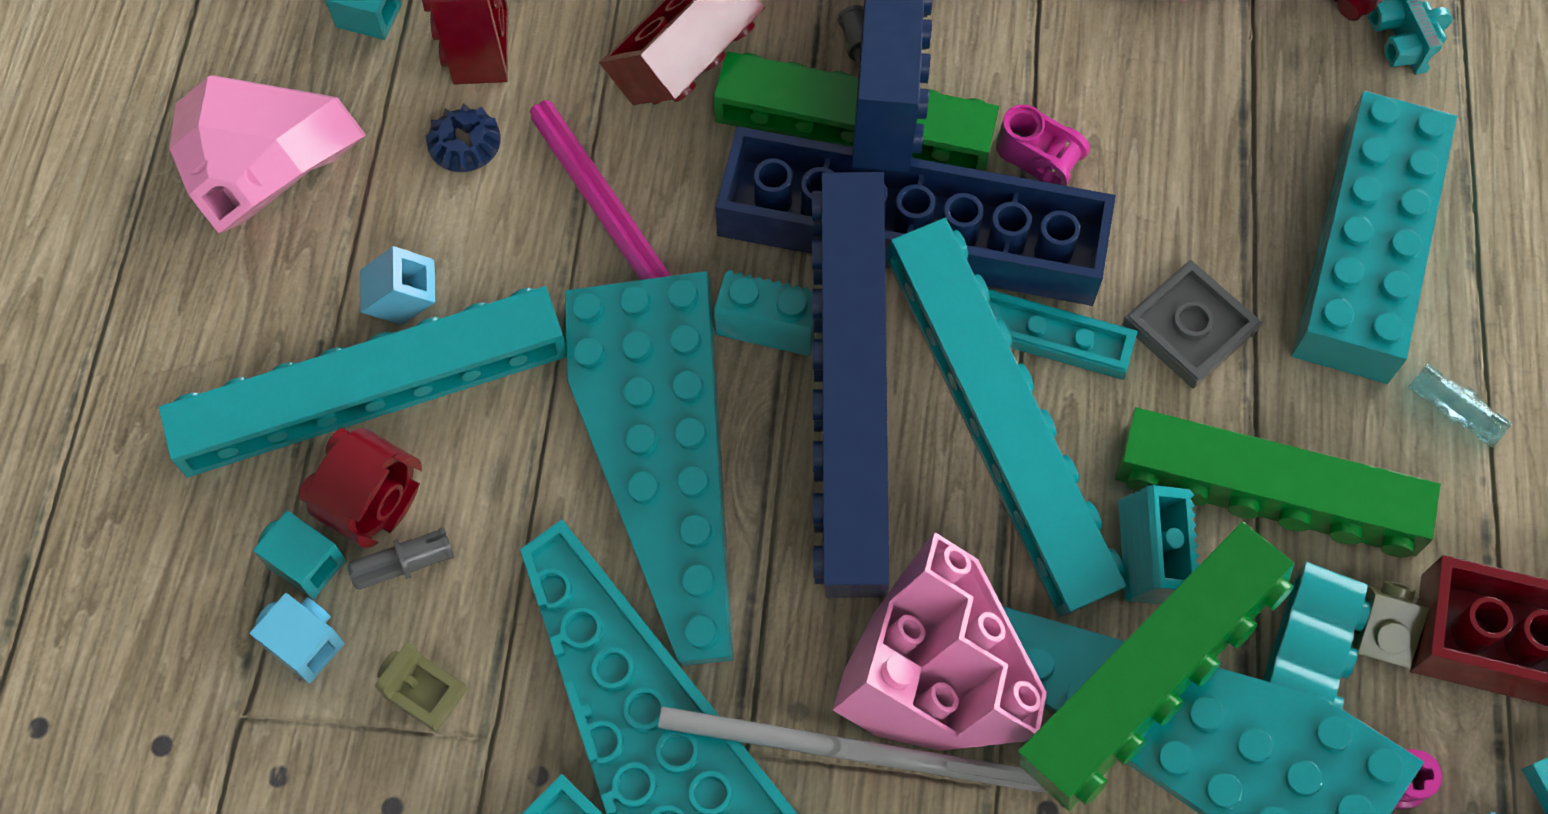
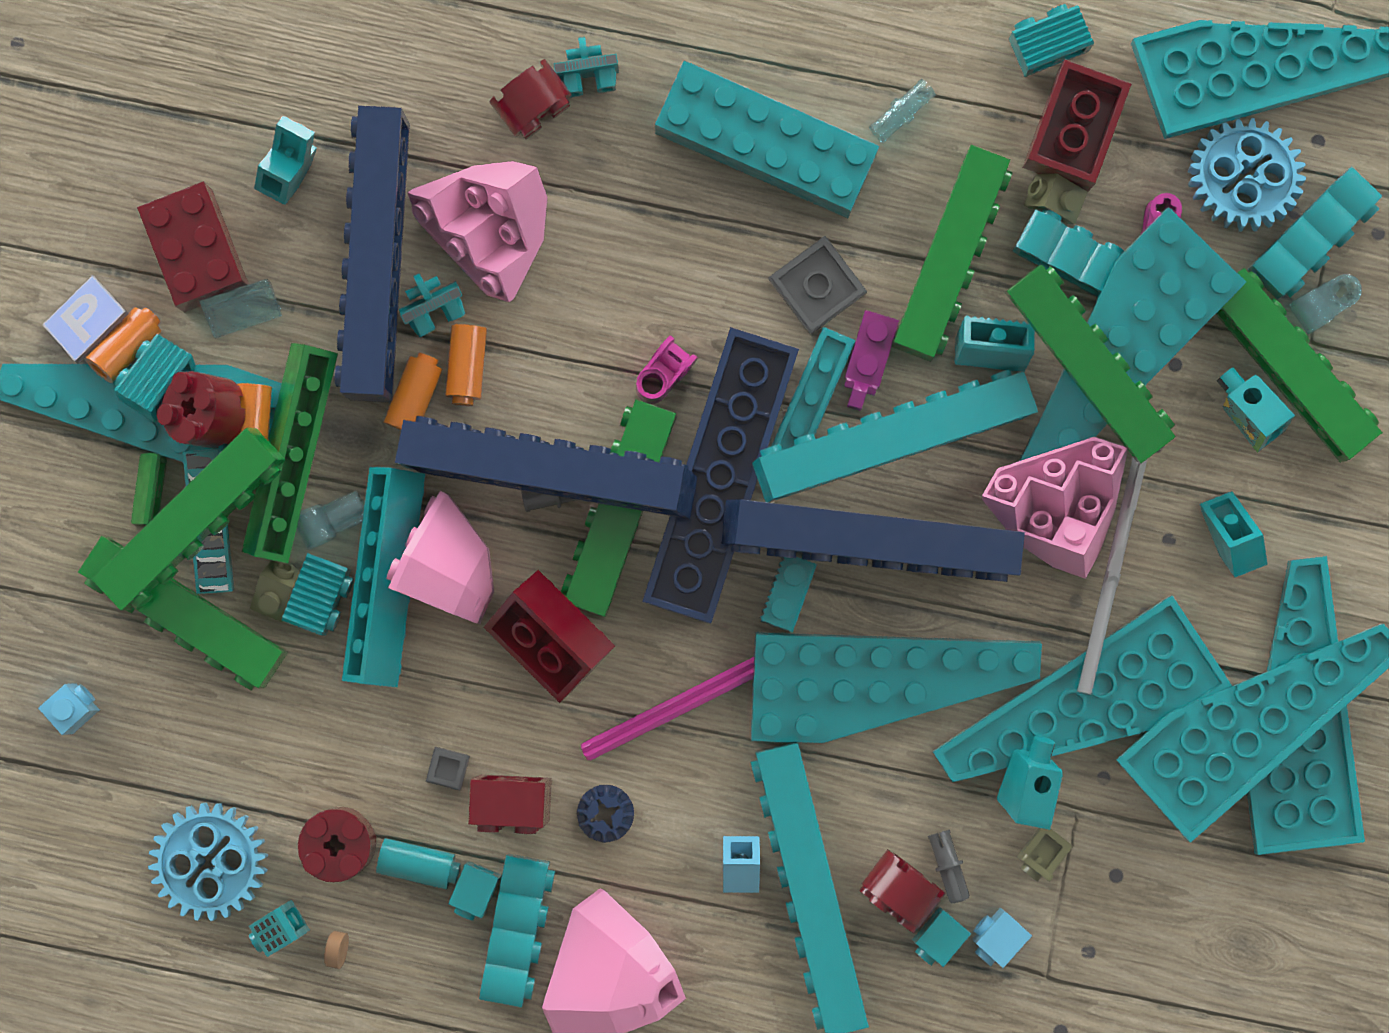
camera: 85 degrees left, 20 degrees up
none -> teal brick [479,854,555,1007]
none -> magenta hinge [844,310,899,411]
none -> teal torso [996,736,1063,830]

